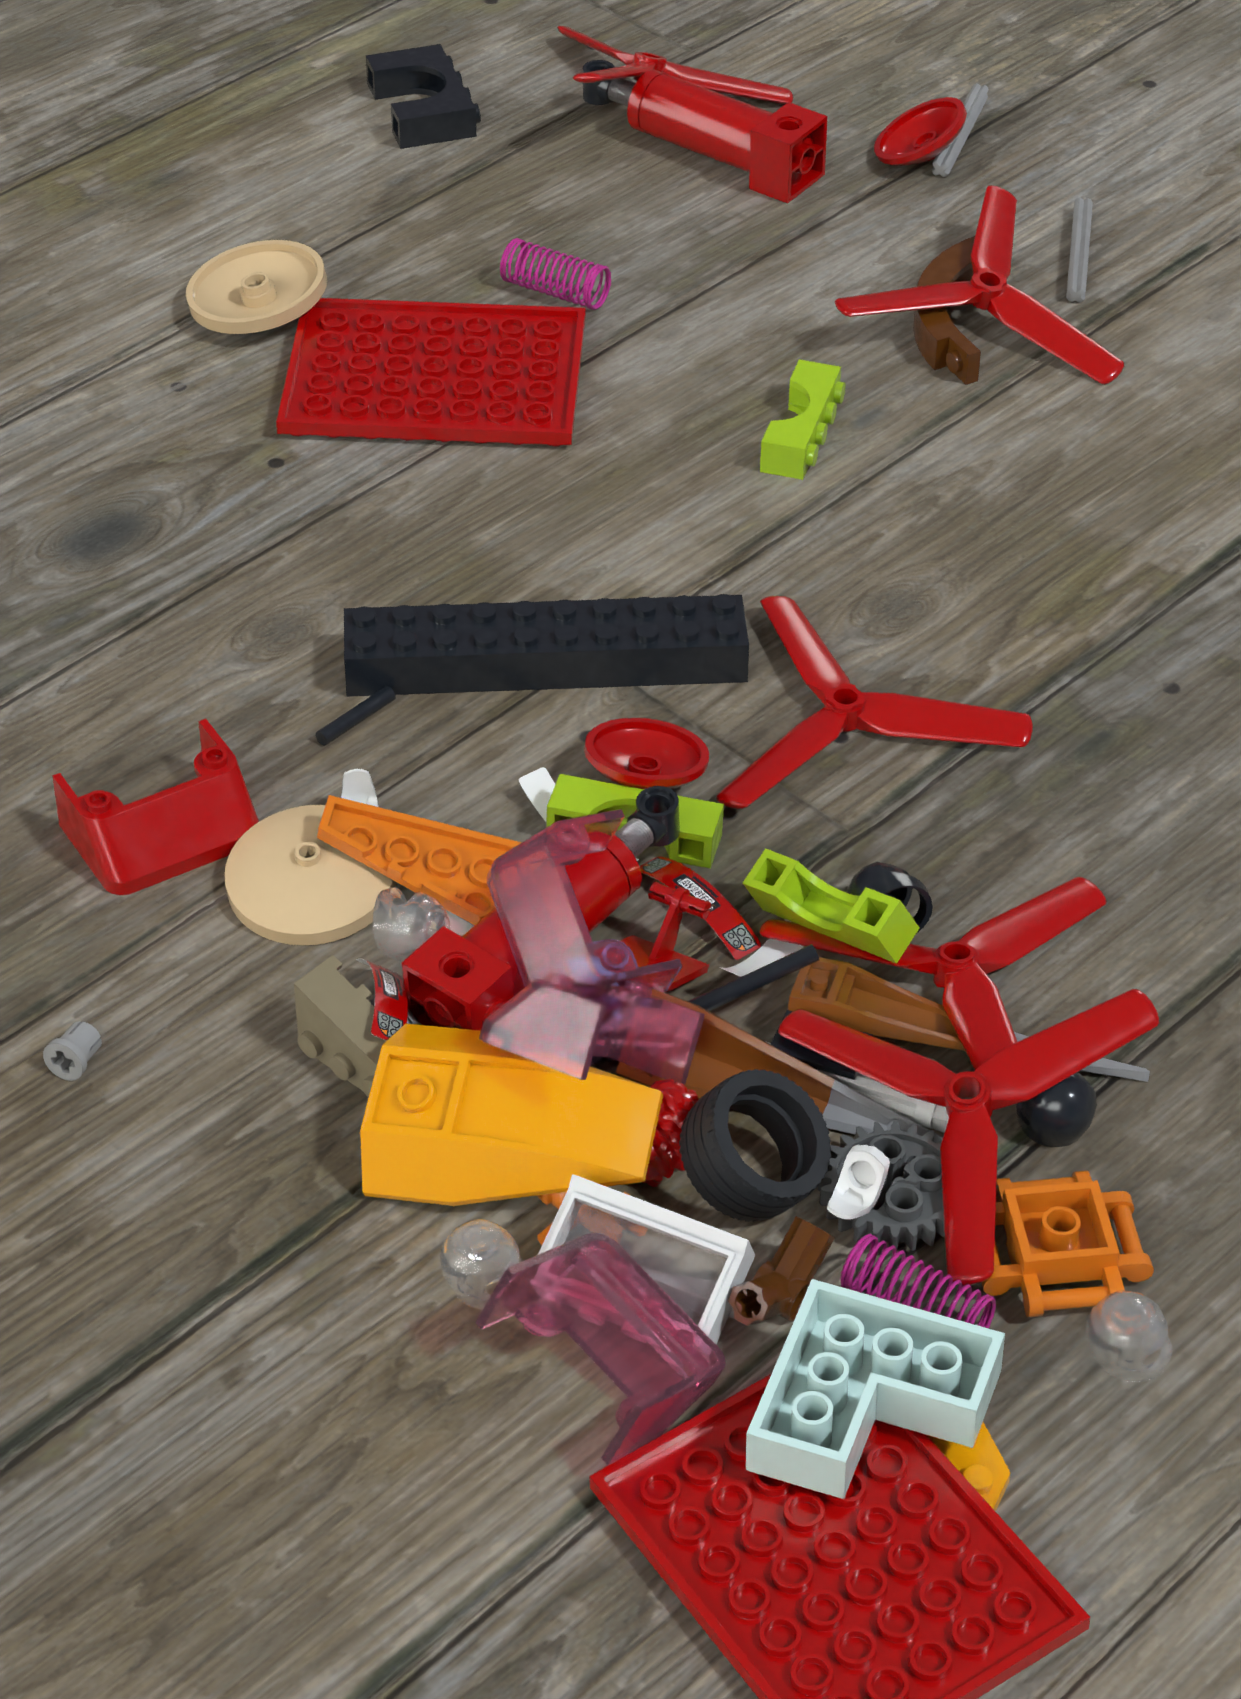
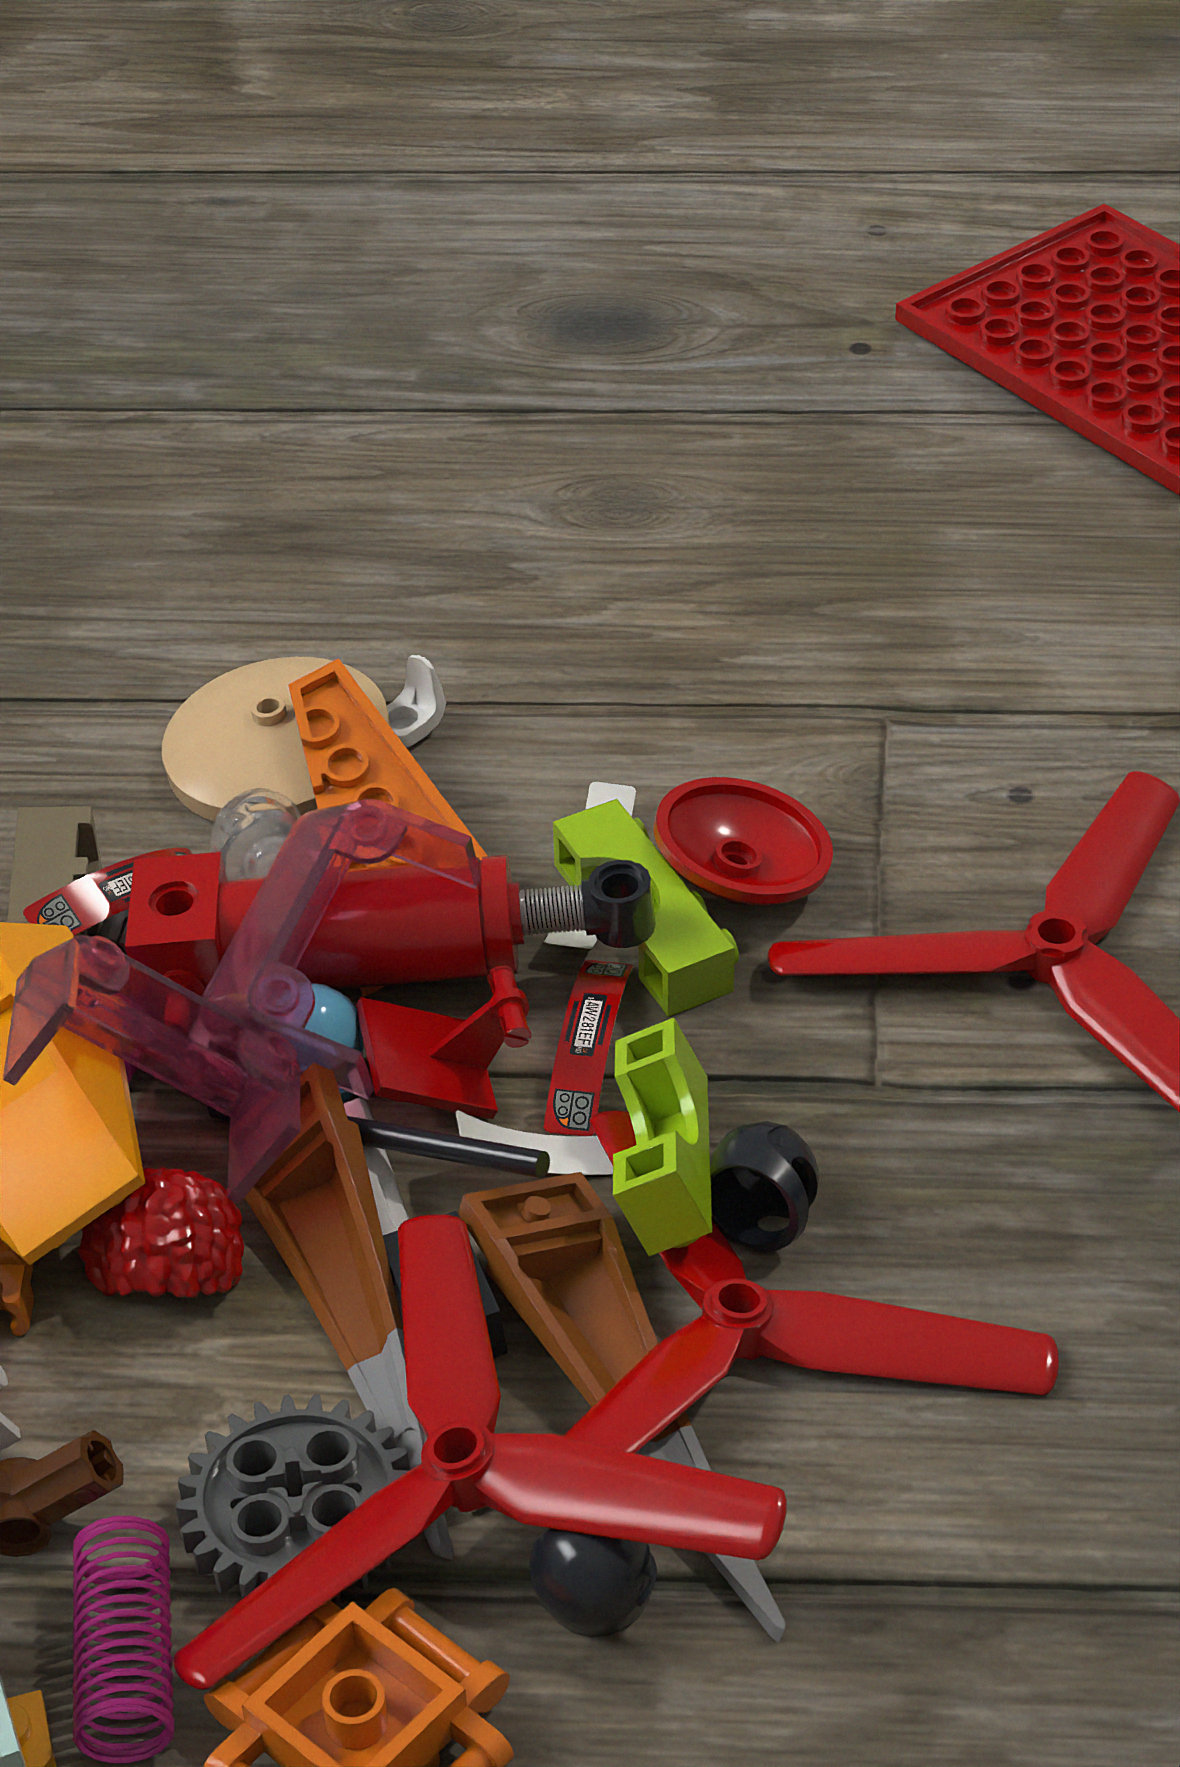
camera: 50 degrees right, 0 degrees up
red windscreen [52,719,259,895] -> none
tan dish [186,240,327,334] -> none
black piece [315,686,396,746] -> none
black brick [344,594,749,697] -> none
black tyre [679,1069,831,1222] -> none
white hair [827,1145,890,1220] -> none

